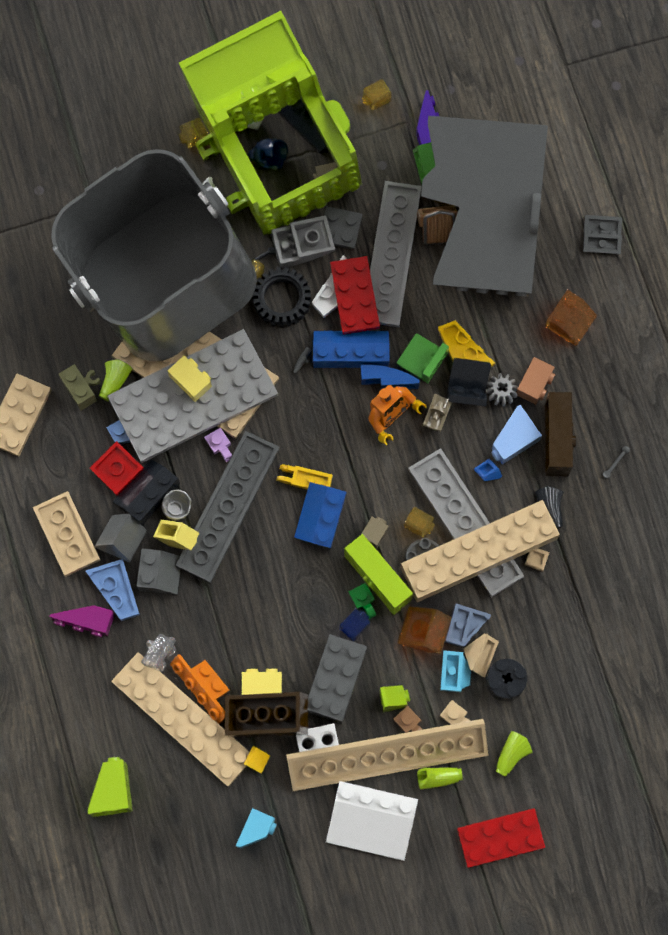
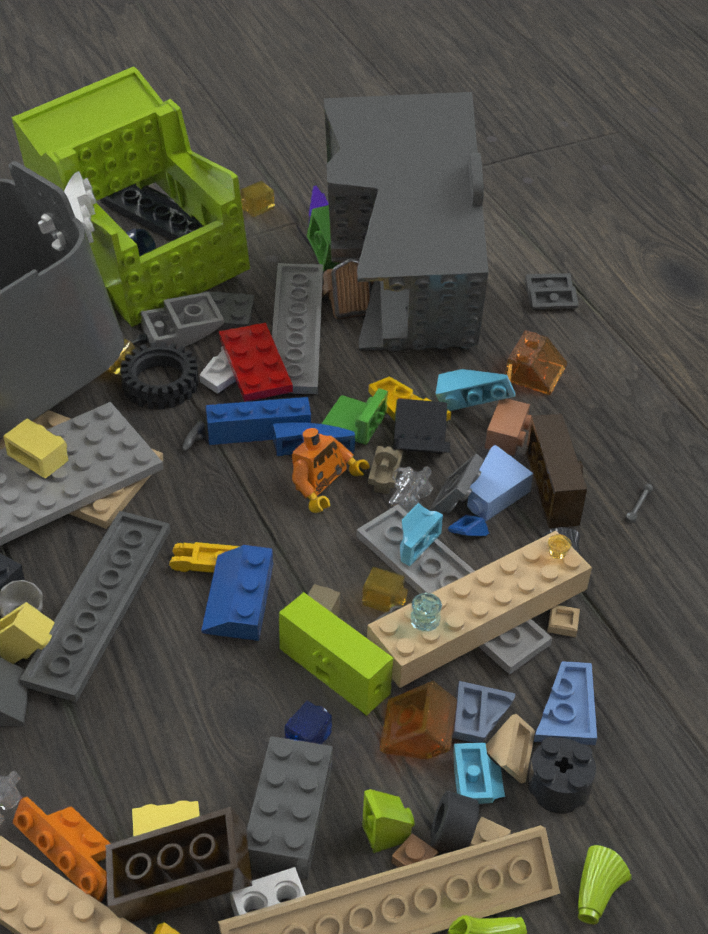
camera: 10 degrees left, 30 degrees down
lavender plate [204,427,232,463] -> none
green plate [348,583,376,619] -> none
light grey gear [486,373,518,406] -> none
none -> white slope [64,171,97,243]
none -> clear hips [389,466,433,513]
none -> medium azure slope [400,503,443,566]
none -> clear light blue wheel [410,593,442,631]
none -> dark grey plate [429,454,484,514]
none -> black tyre [430,791,479,853]
none -> medium azure slope [436,369,516,411]
none -> medium blue wing [534,661,597,745]
none -> clear yellow piece [548,534,571,559]

